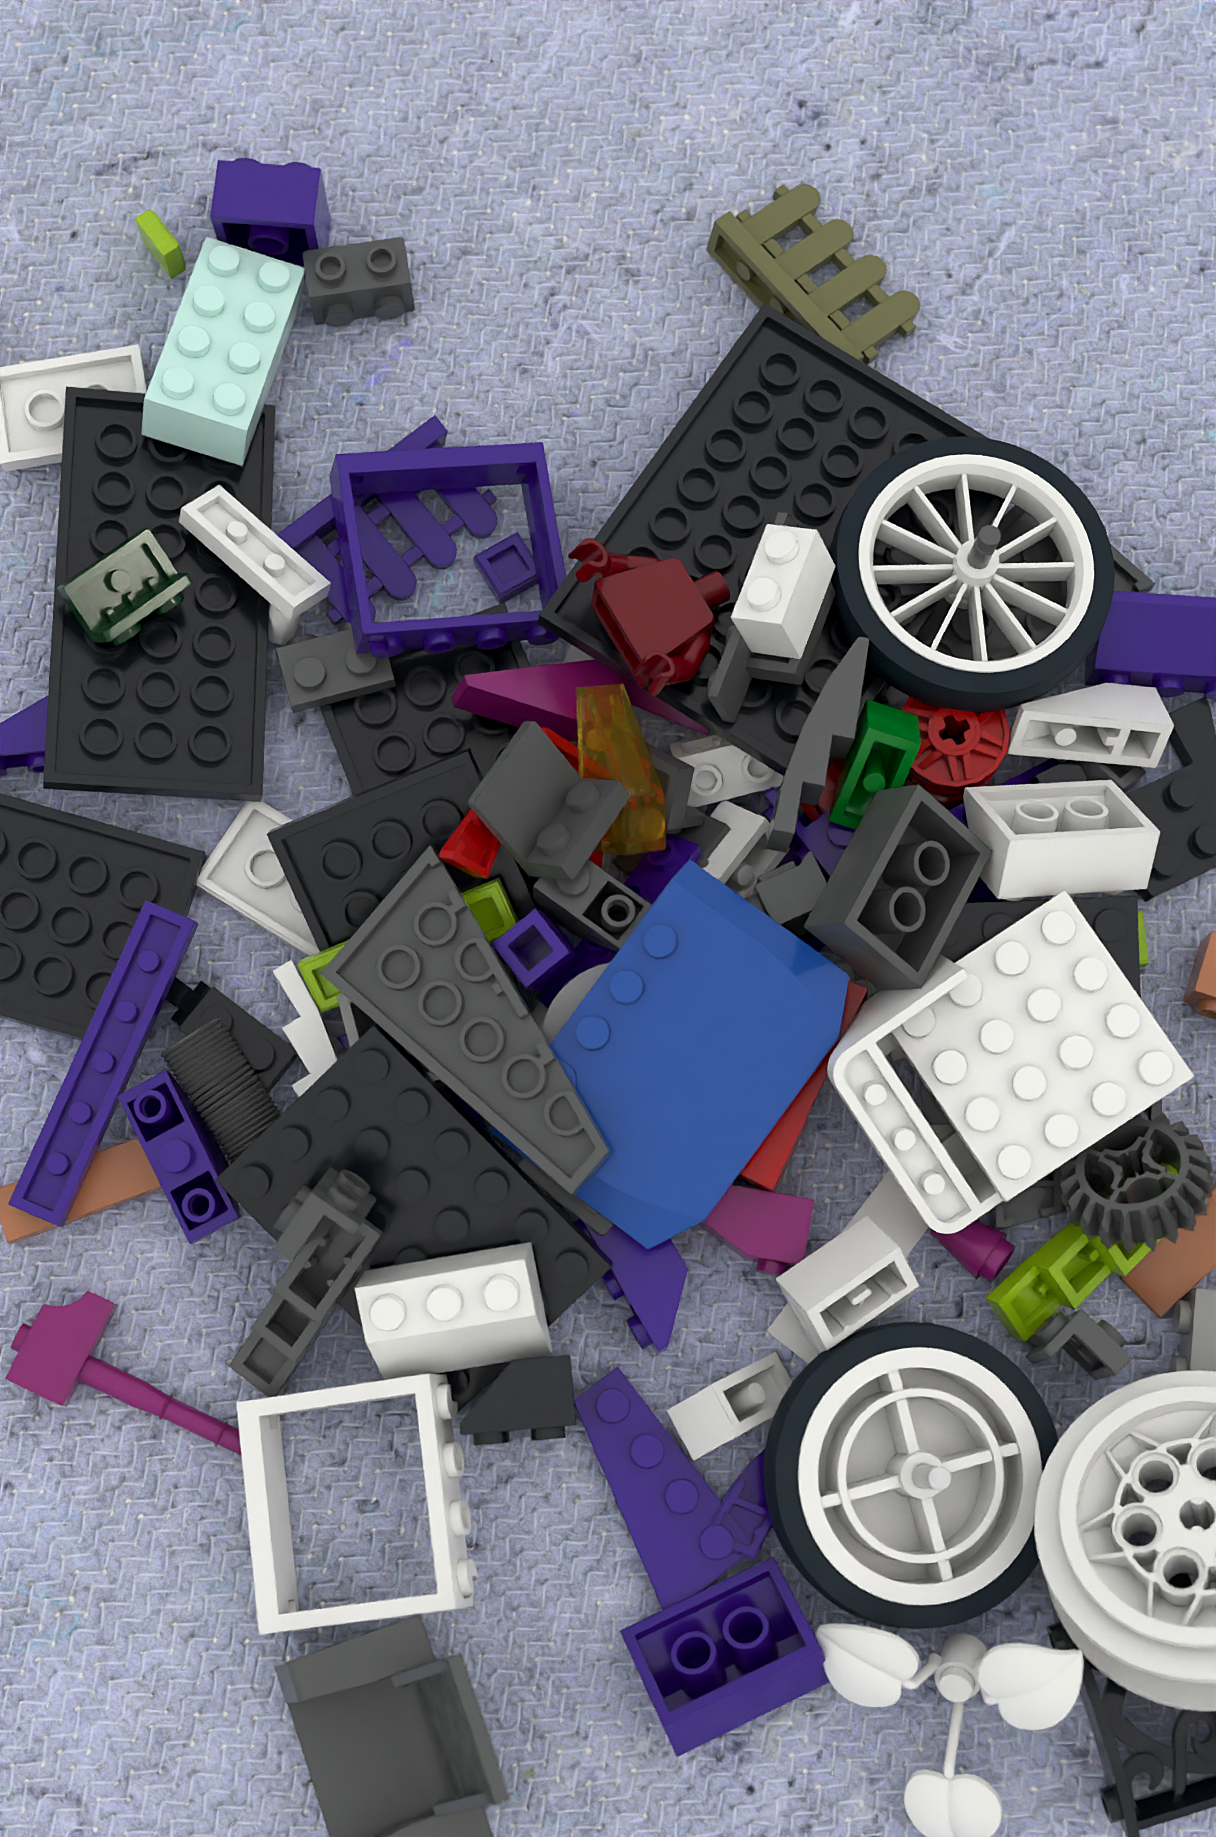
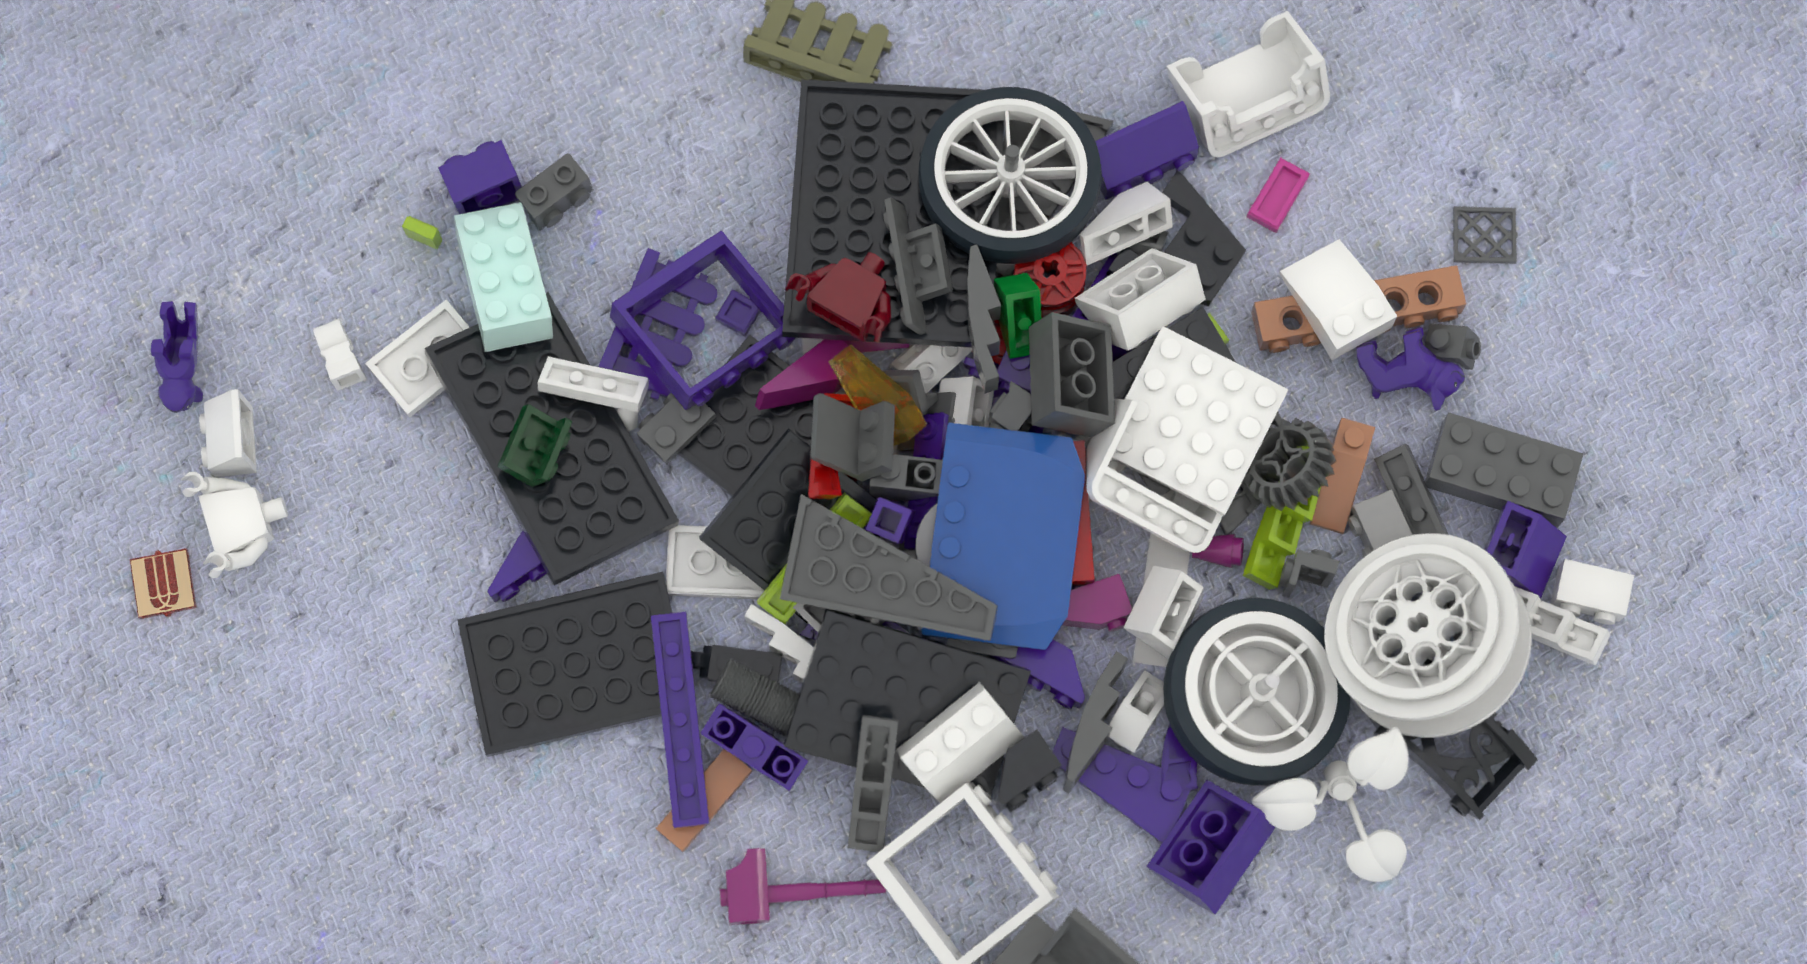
camera: 25 degrees left, 0 degrees up
dark grey bracket [272,1167,377,1262] -> none
white brick [731,524,835,659] -> none
none -> dark grey slope [1063,651,1128,794]

